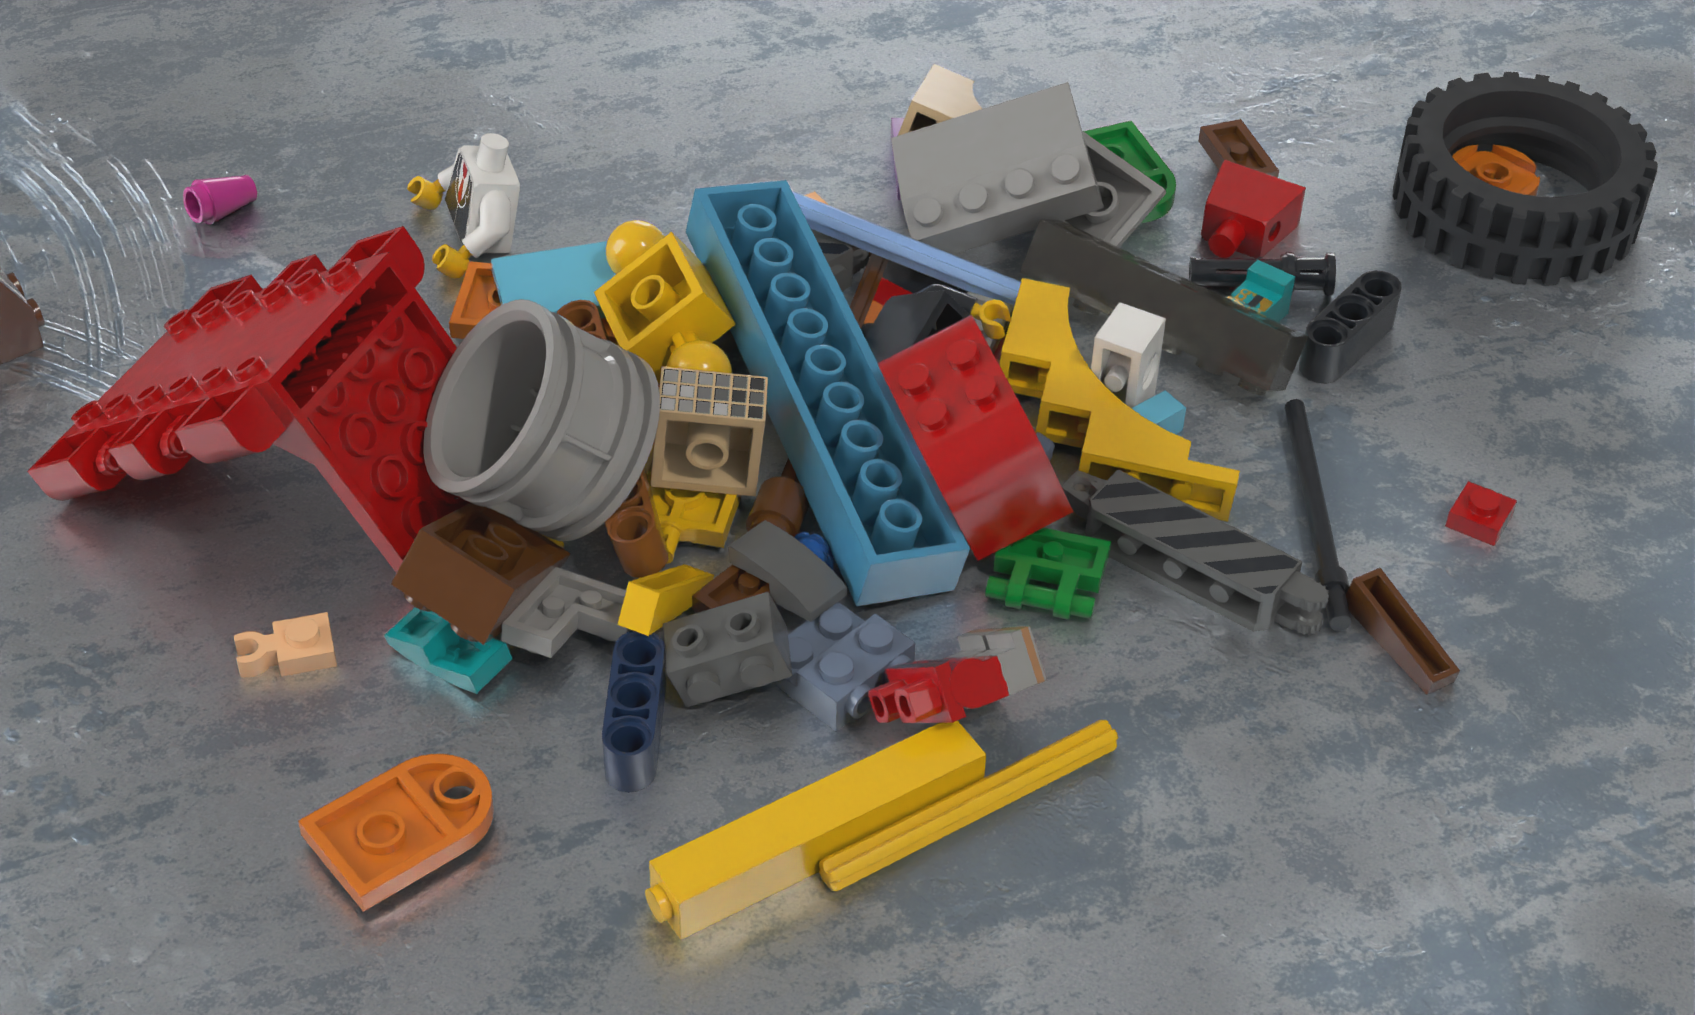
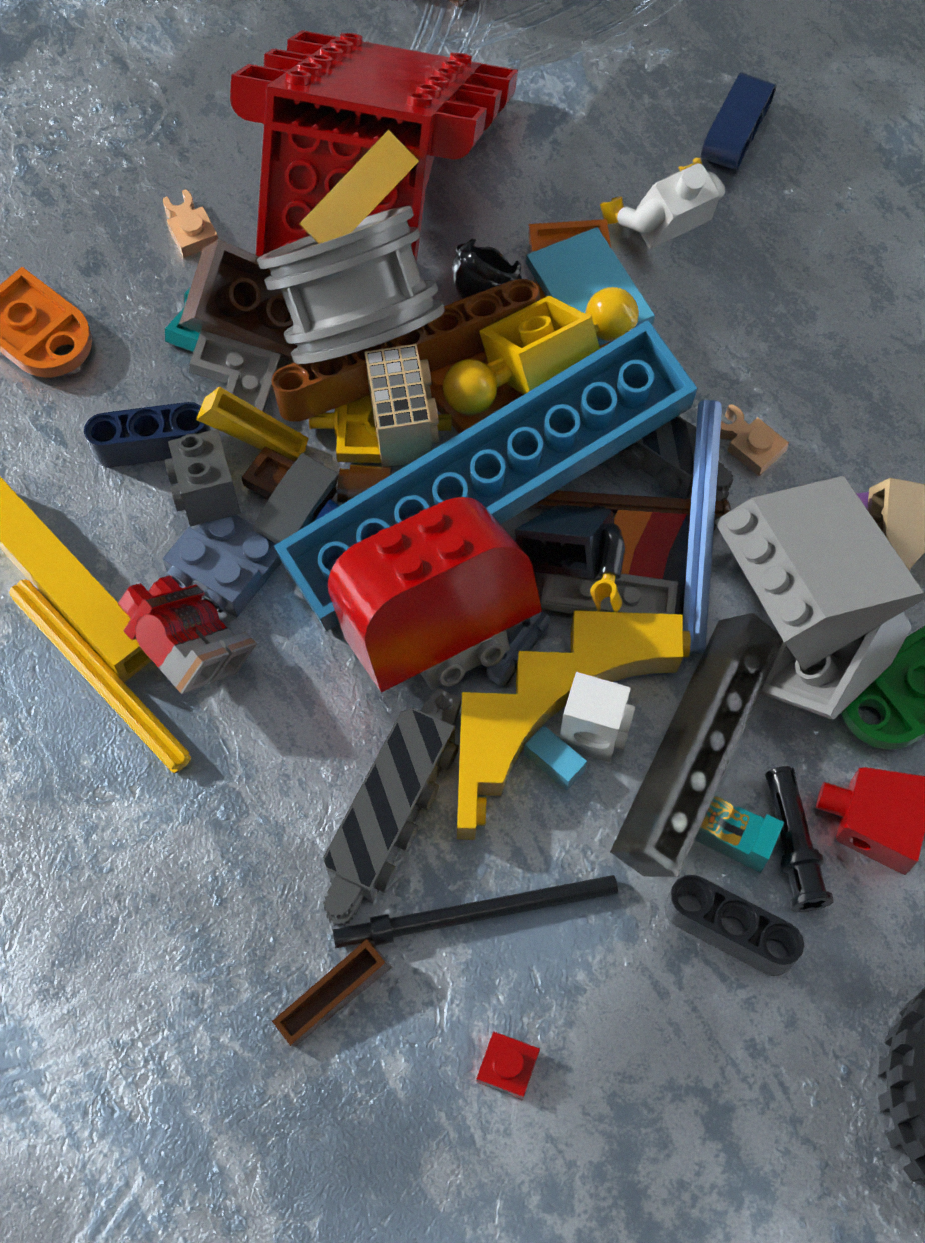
camera: 80 degrees right, 20 degrees up
dark pink cone [183,175,257,225] -> none
green plate [985,528,1111,620] -> none
none -> yellow tile [299,130,419,244]
none -> dark blue beam [701,72,776,171]

